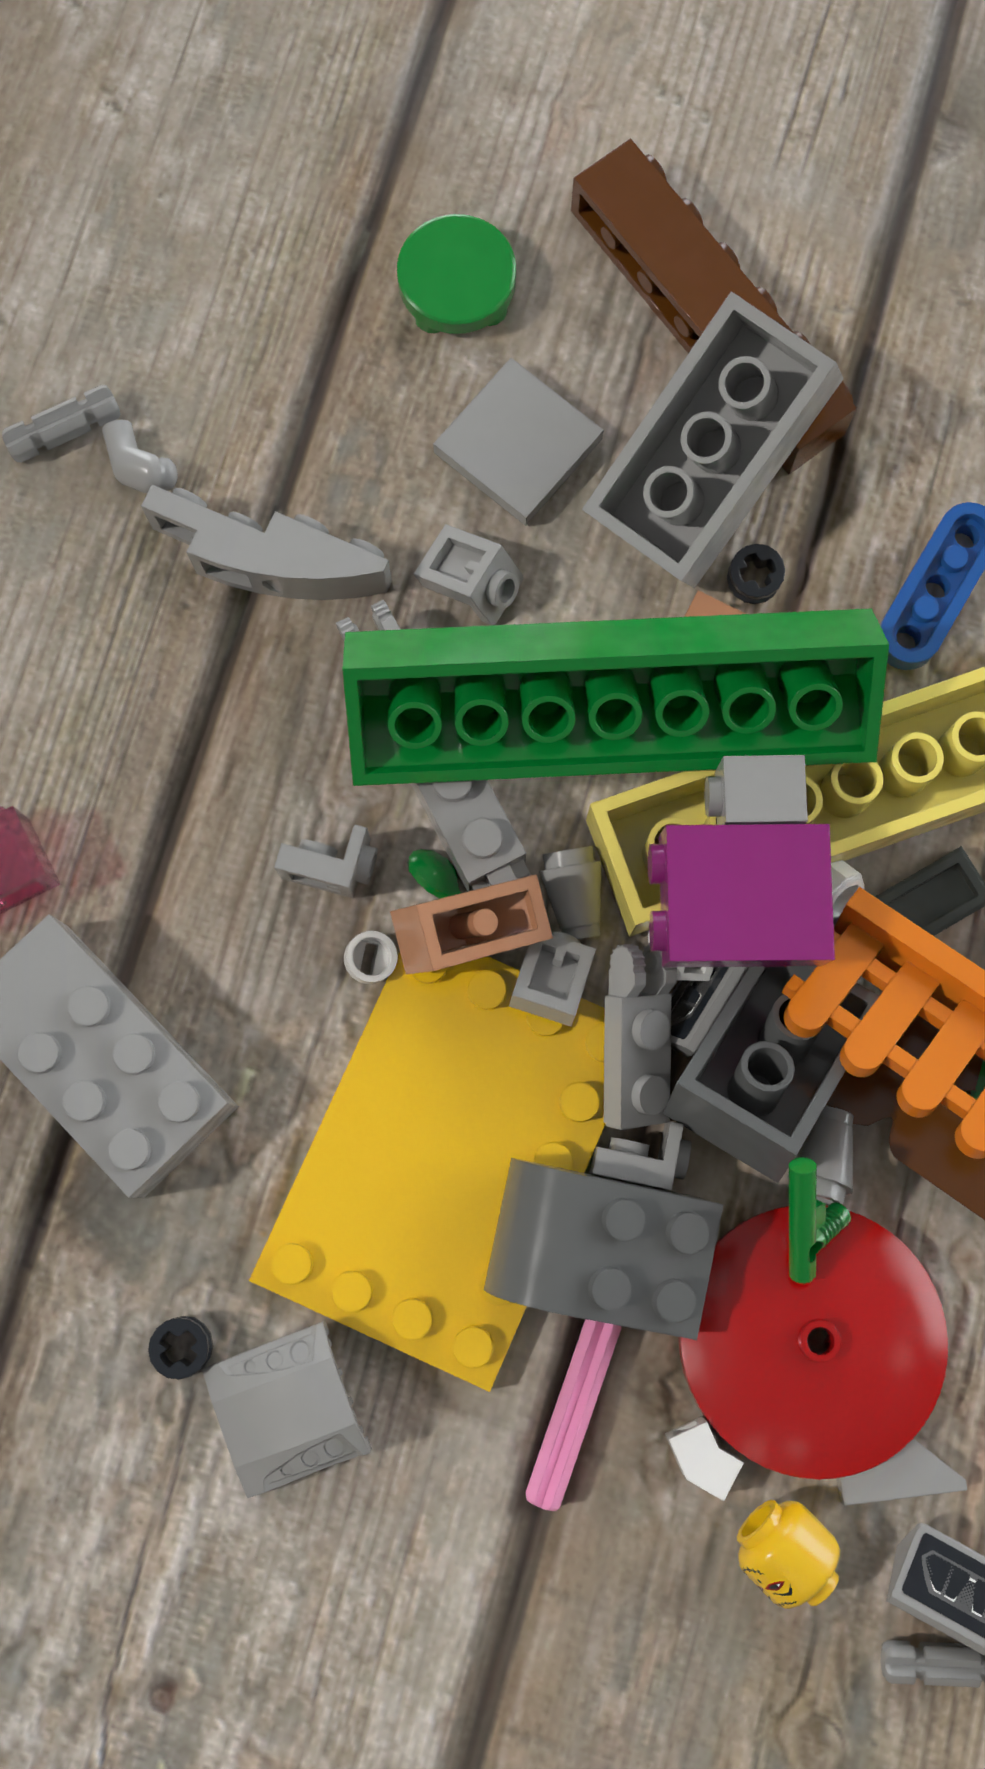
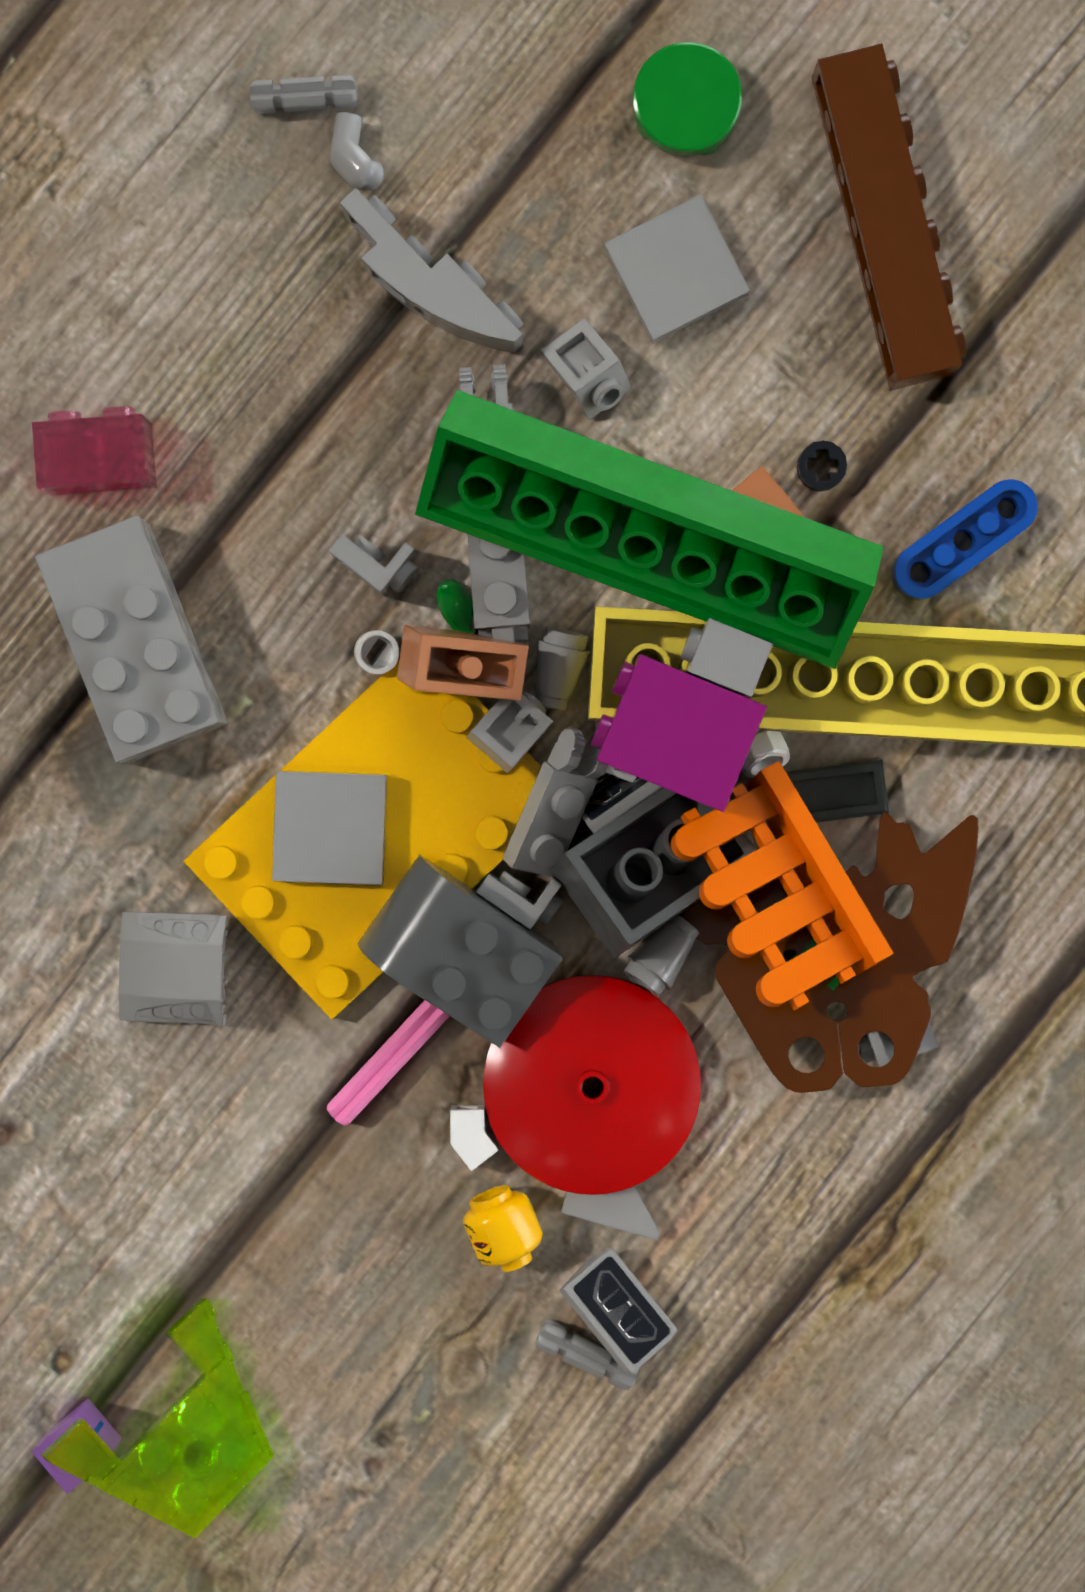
camera: 20 degrees right, 10 degrees up
black bush [148,1316,213,1380] -> none
light grey brick [582,291,843,588] -> none
green hose [789,1157,851,1284] -> none
none -> light grey tile [272,771,387,885]

